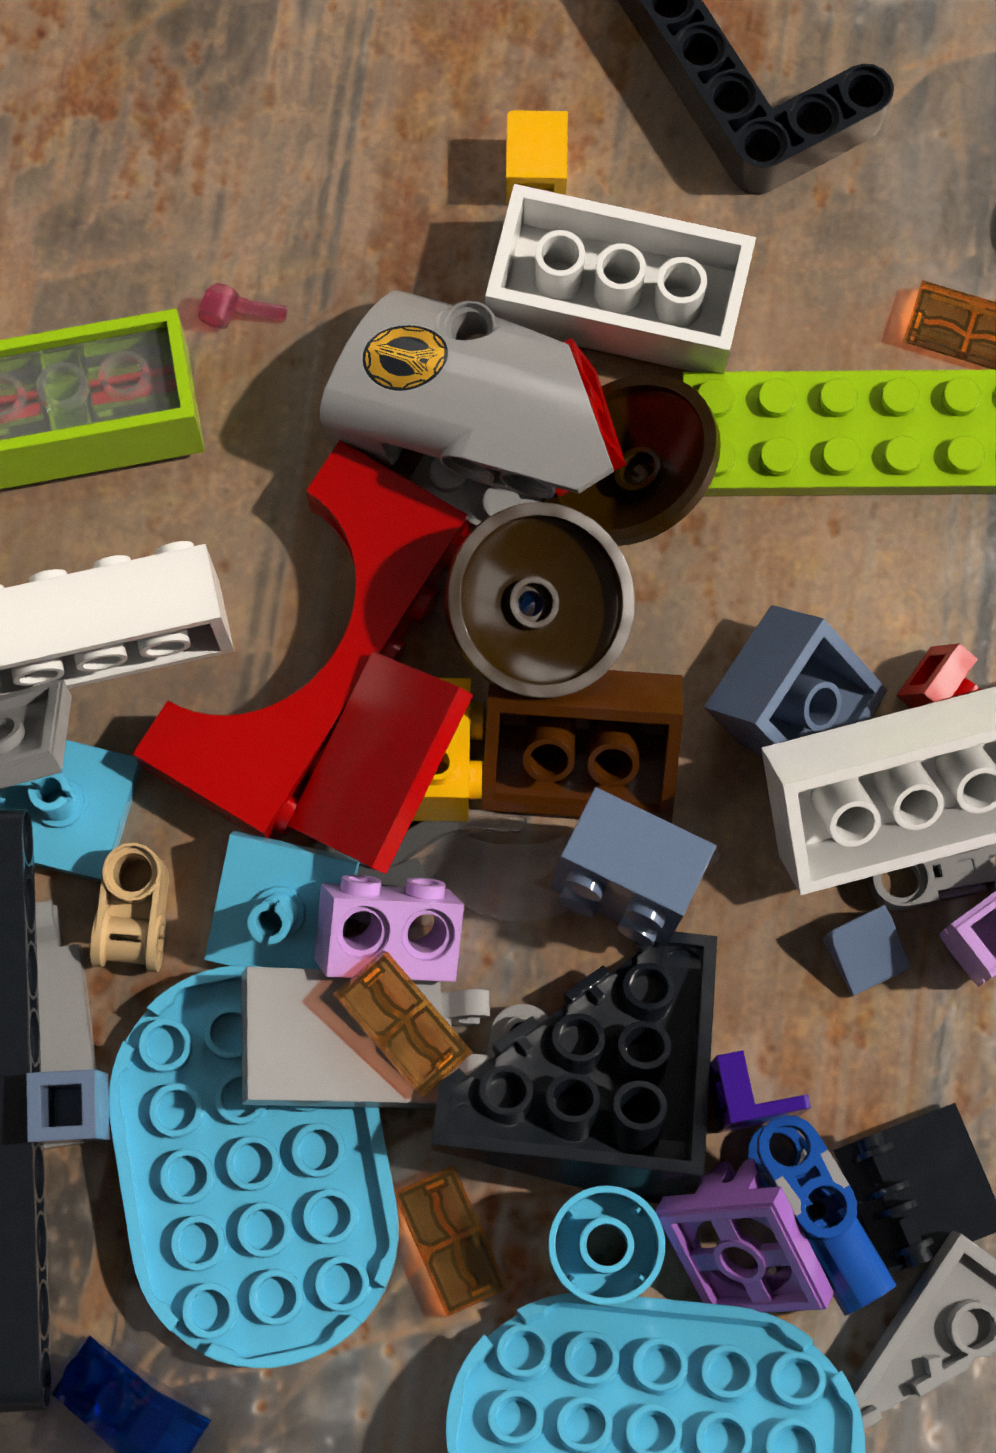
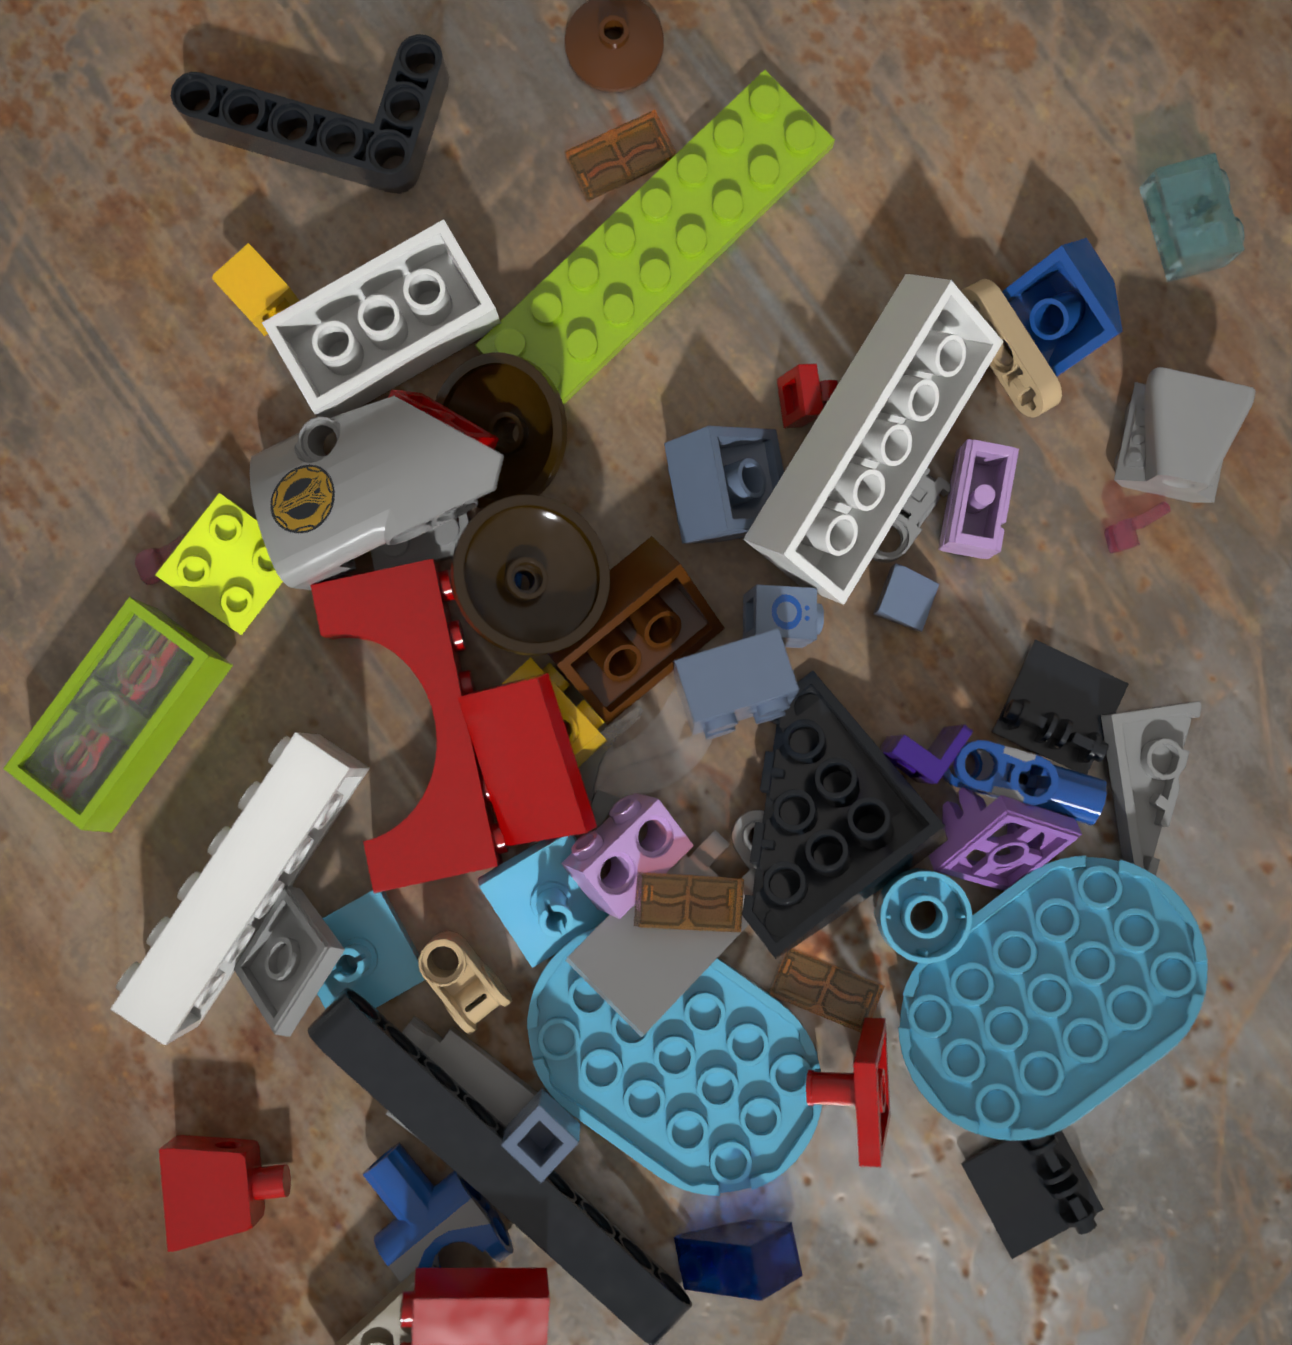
camera: 40 degrees left, 10 degrees up
none -> neon yellow hinge [155,493,283,635]
none -> sand blue brick [743,584,824,648]
none -> red tile [806,1018,891,1167]

